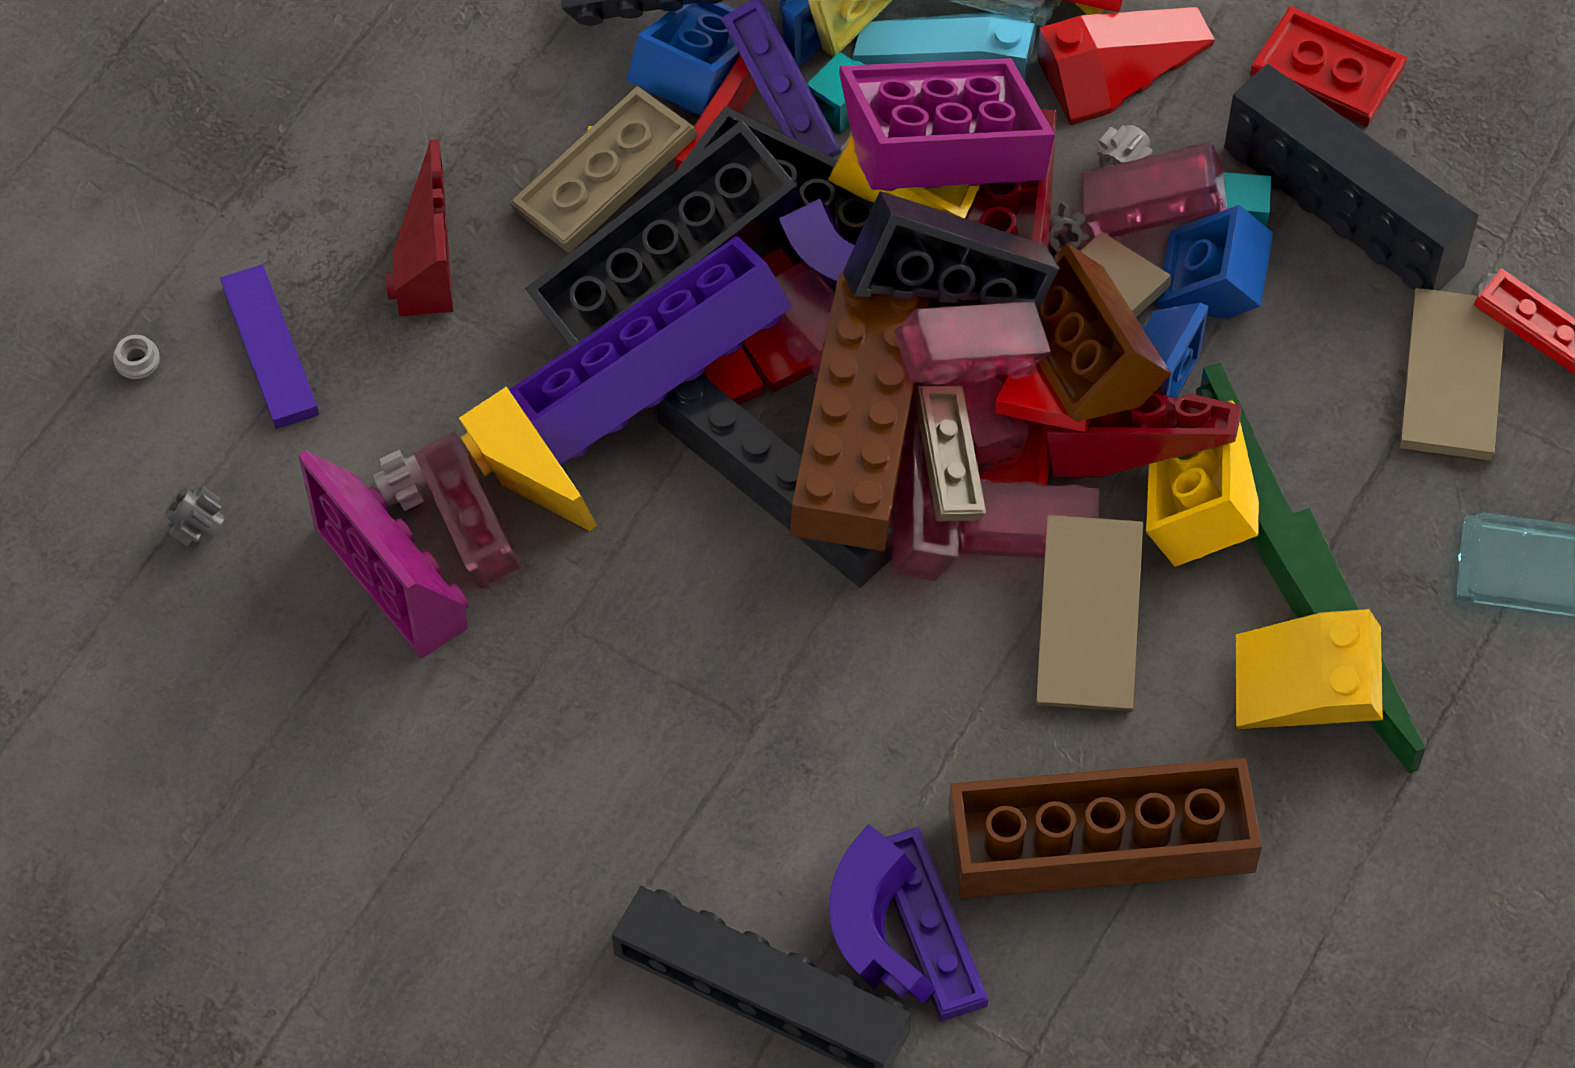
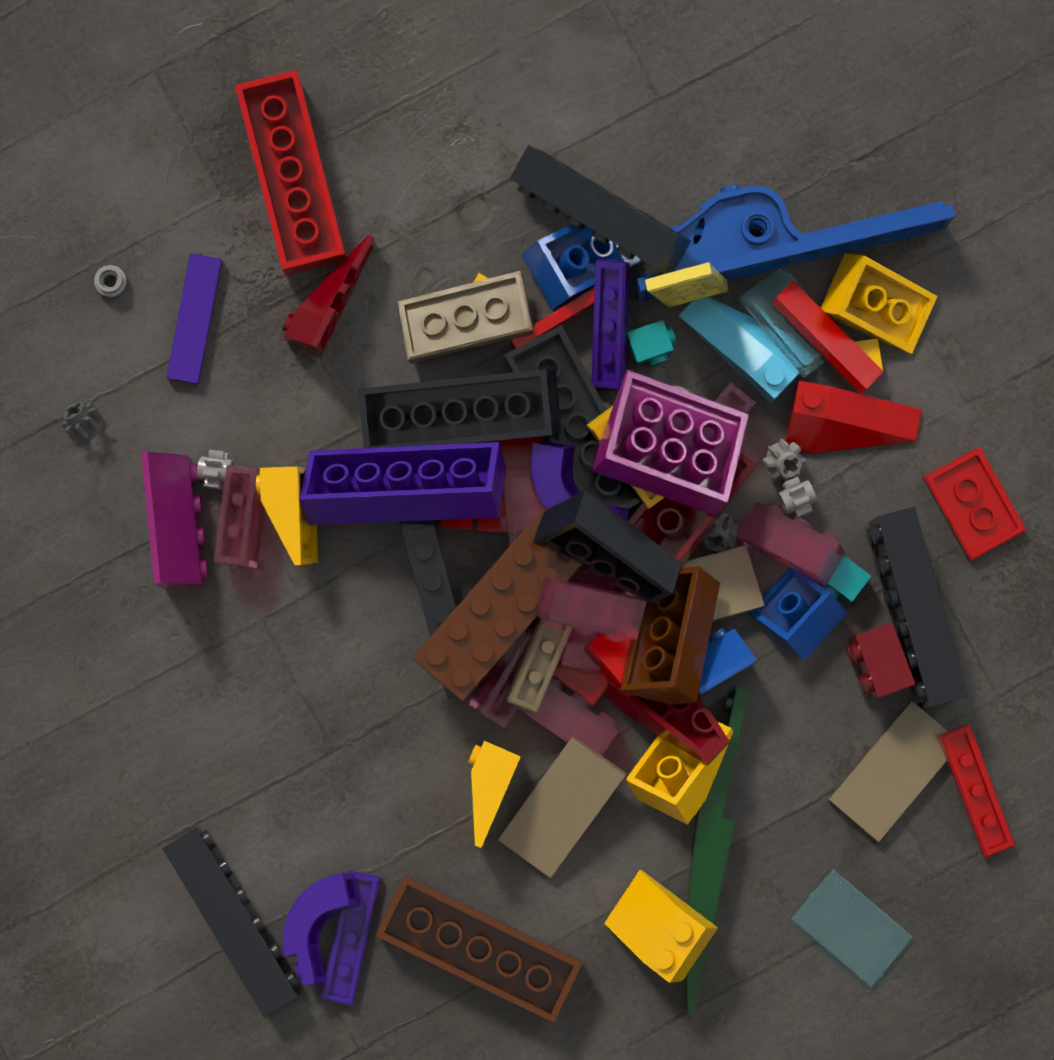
camera: 25 degrees right, 25 degrees up
none -> red brick [235,69,346,277]
none -> yellow slope [468,741,520,848]
none -> light grey gear [763,439,806,481]
none -> dark red brick [845,623,915,700]

